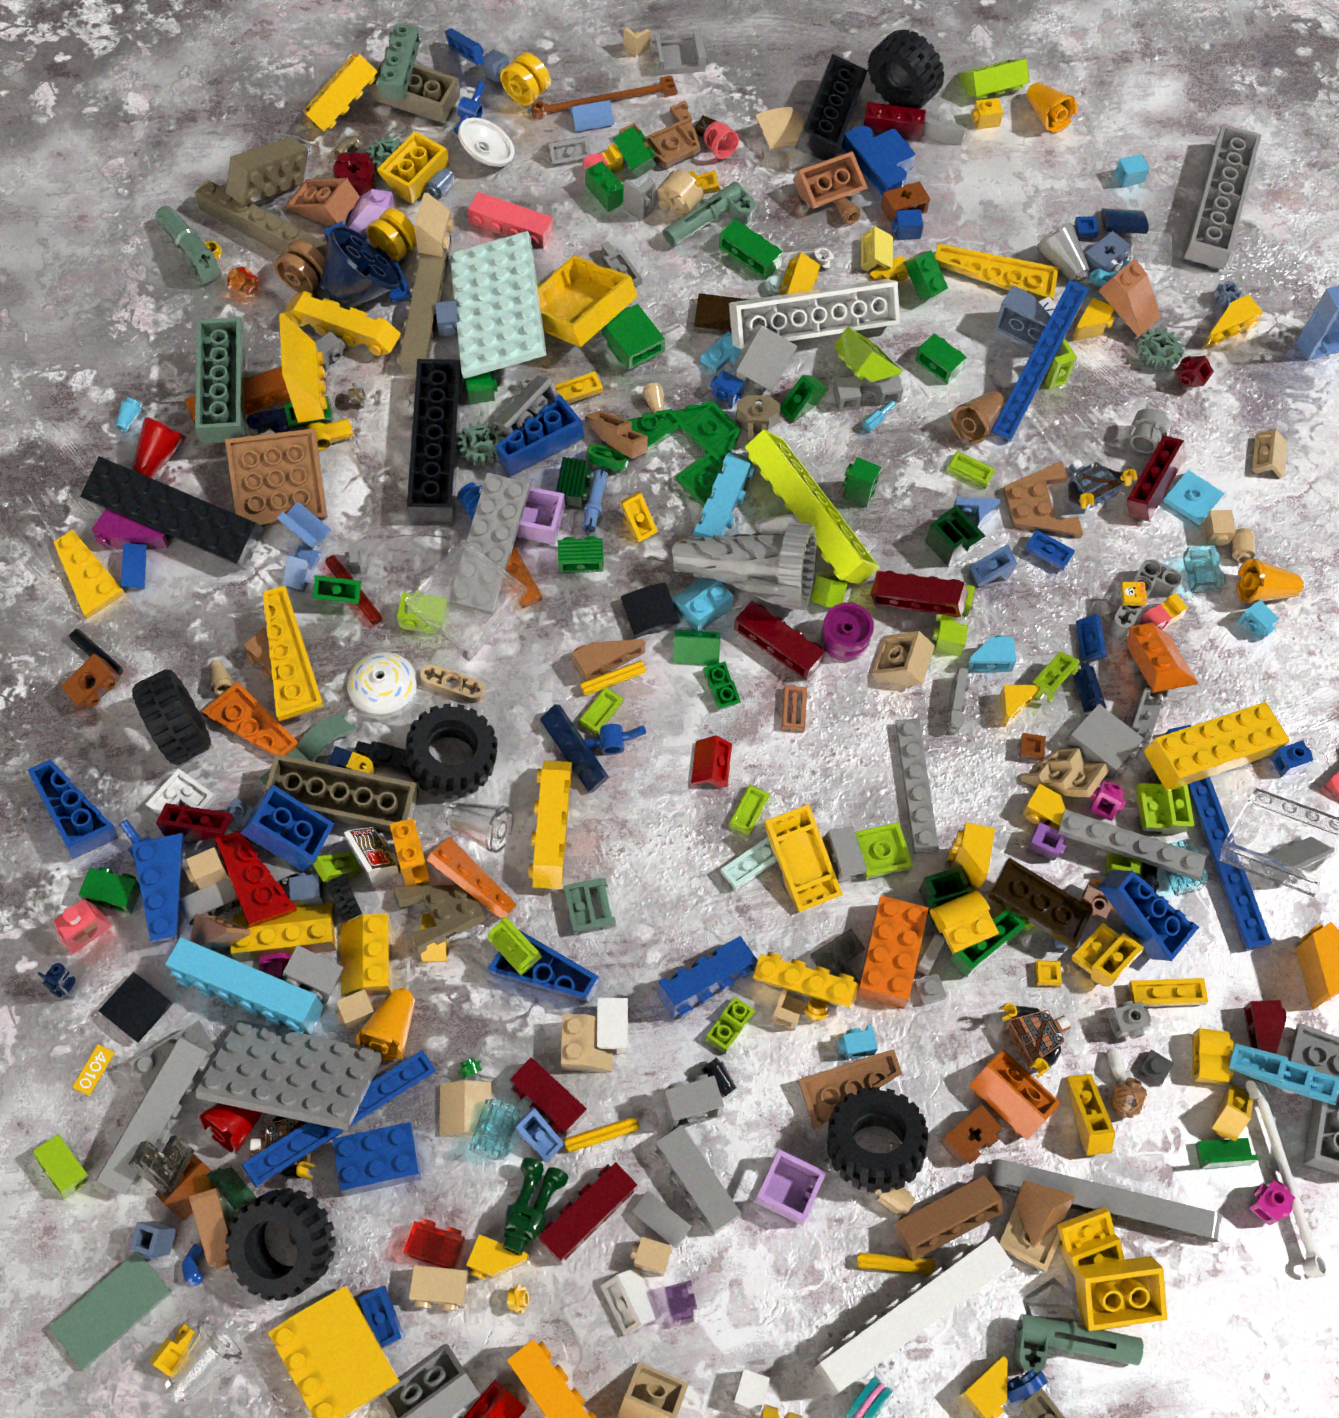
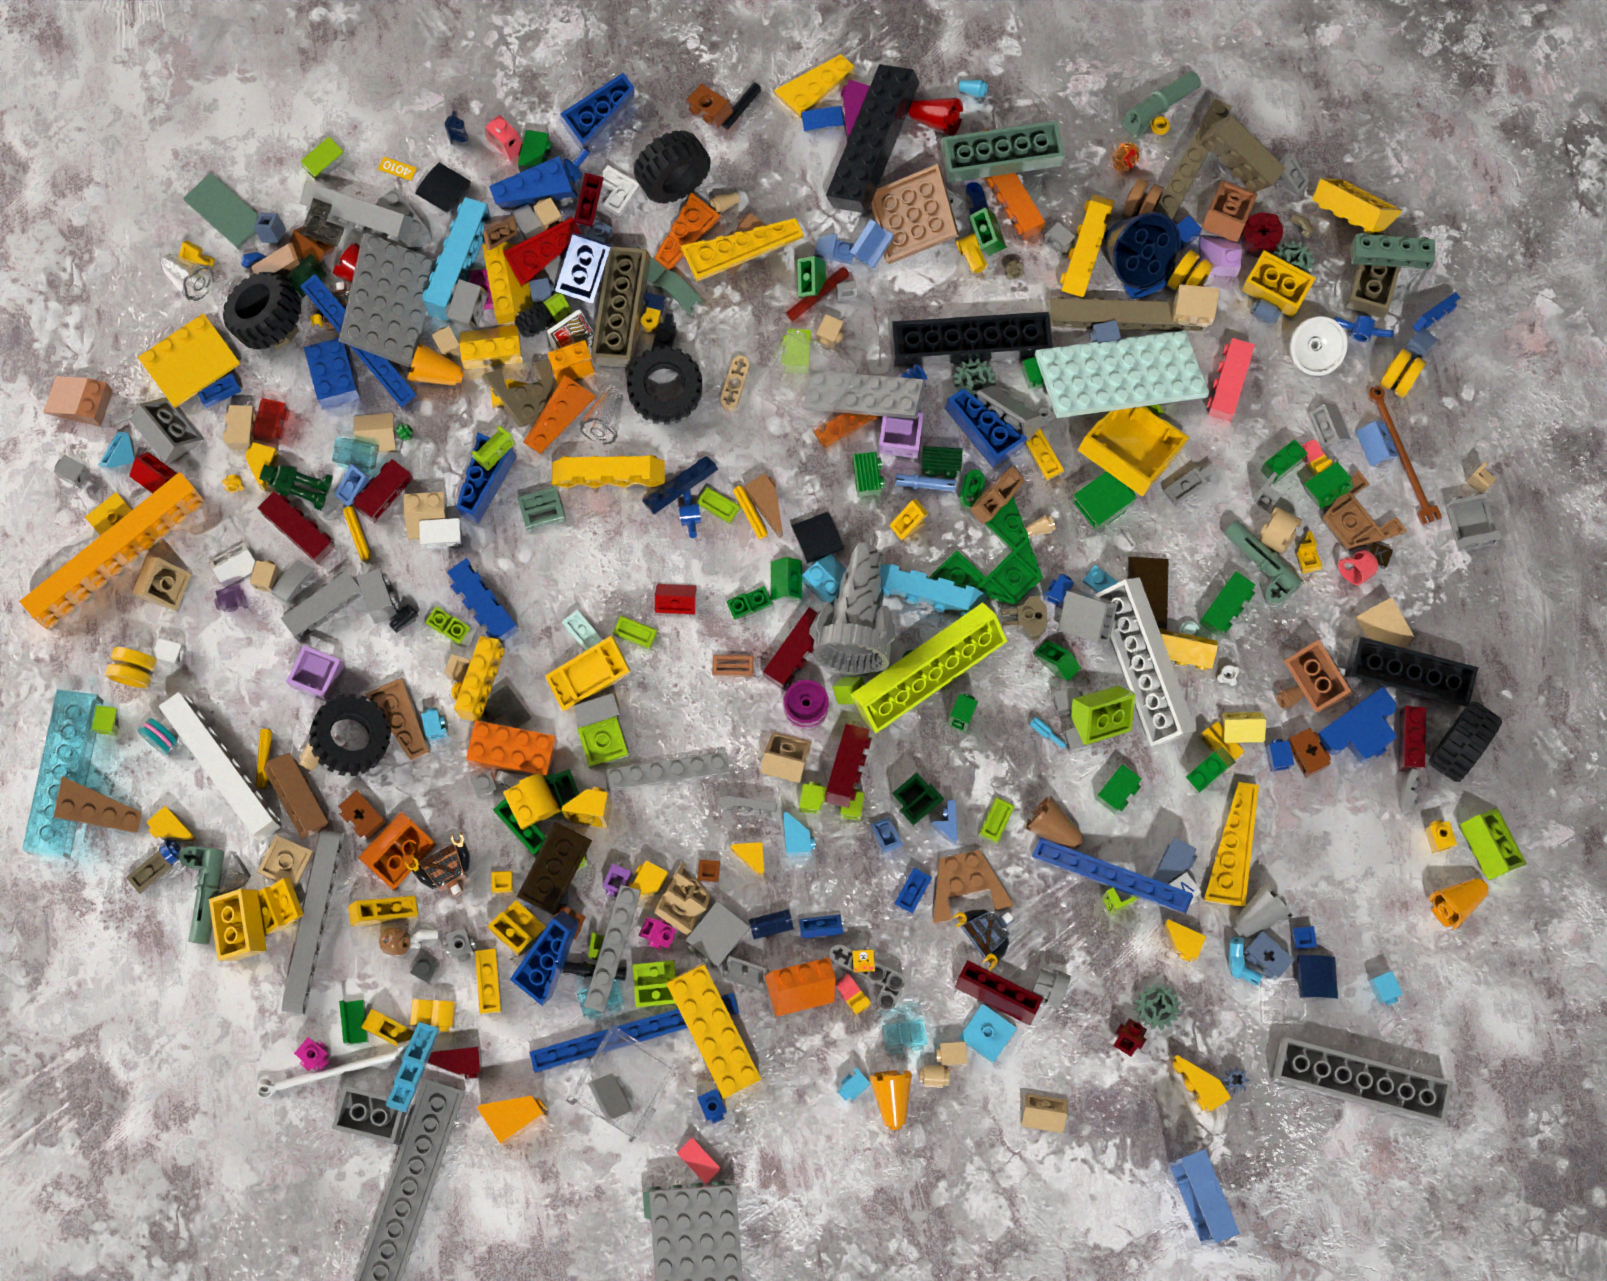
camera: 90 degrees right, 10 degrees up
yellow slope [279,313,328,423] -> none
white dish [347,652,417,716] -> none
medium nougat slope [1015,1180,1075,1248] -> none
lime hinge [1033,651,1080,703] -> none
nougat slope [1098,259,1161,338] -> none
none -> tan brick [816,314,844,349]

